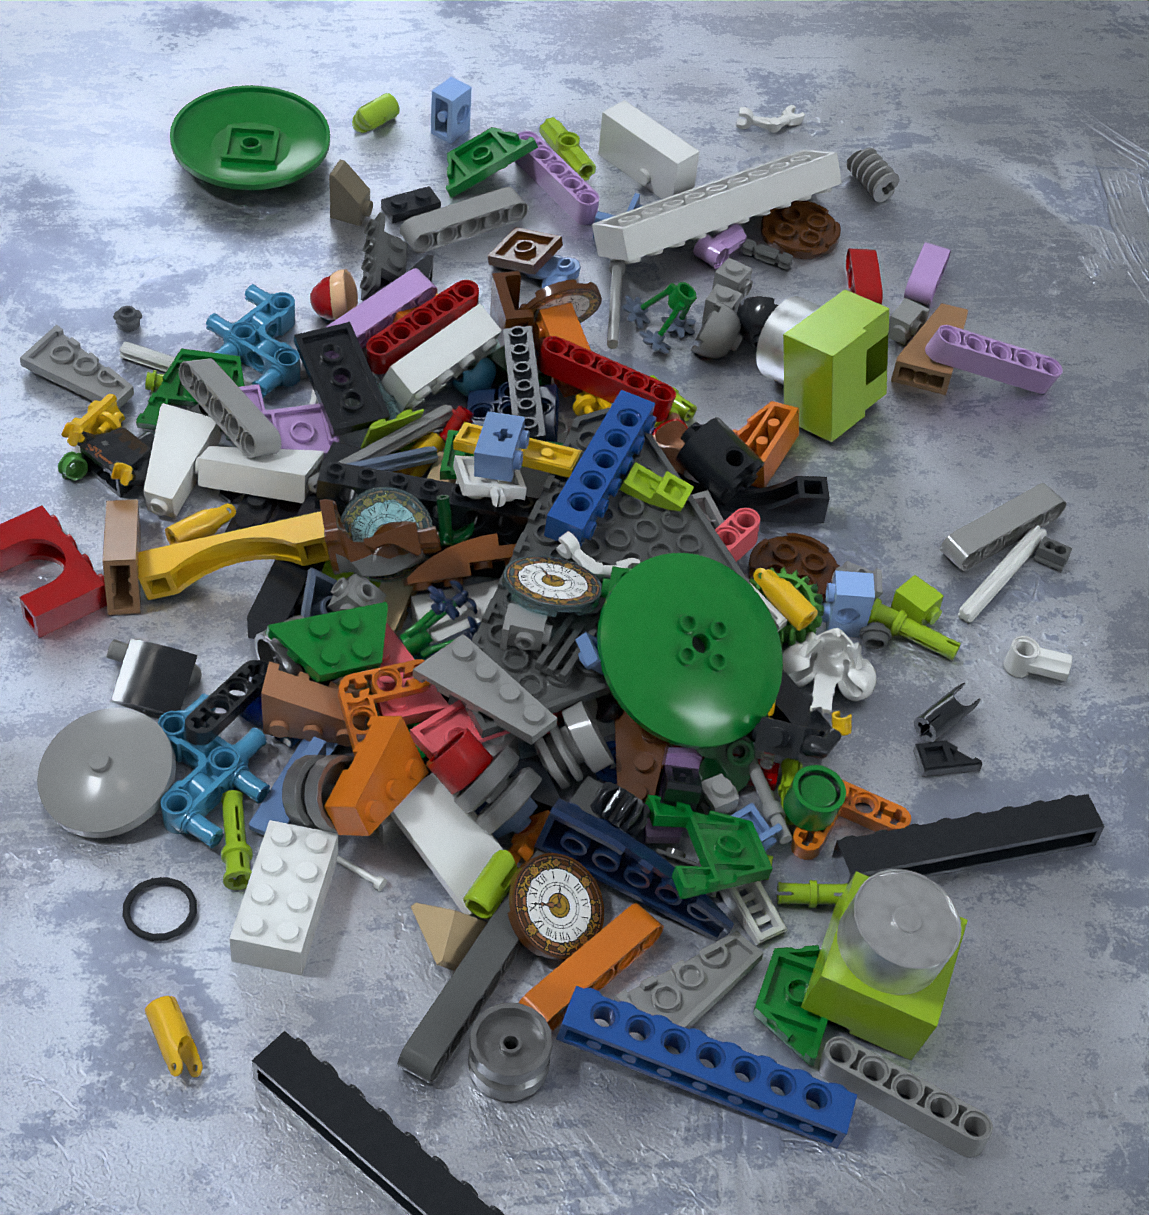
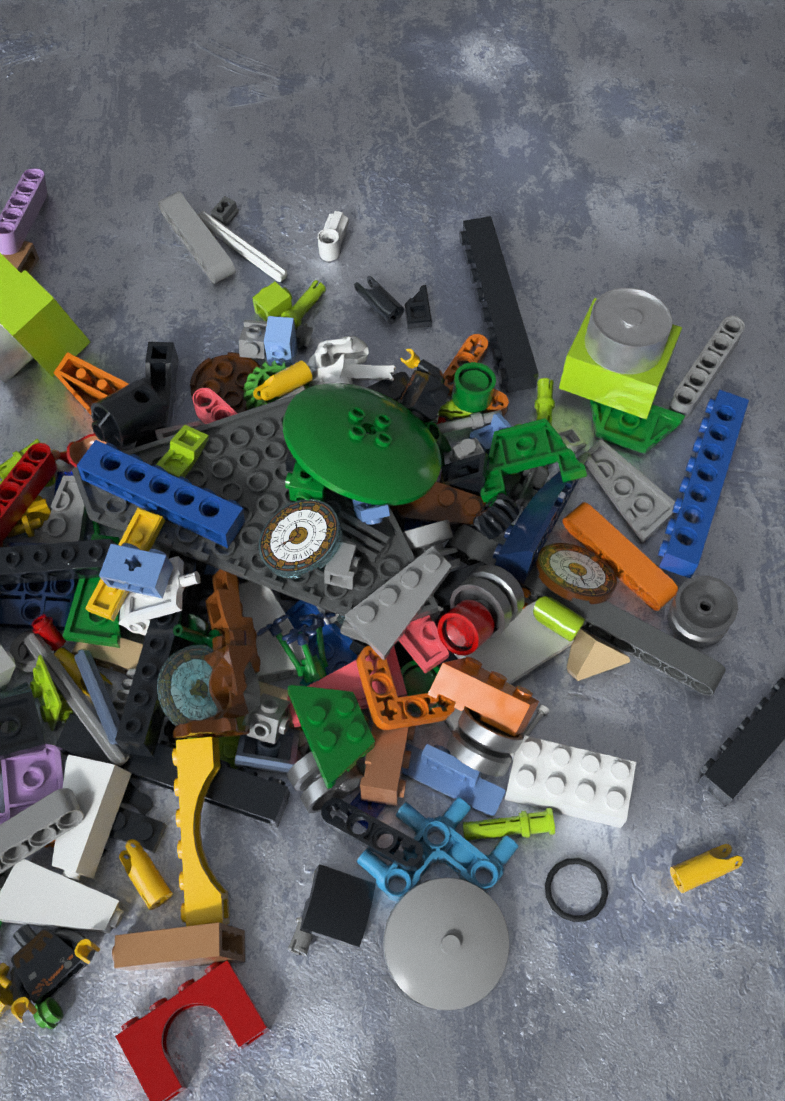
camera: 80 degrees left, 15 degrees up
white piece [556,531,640,581] -> none

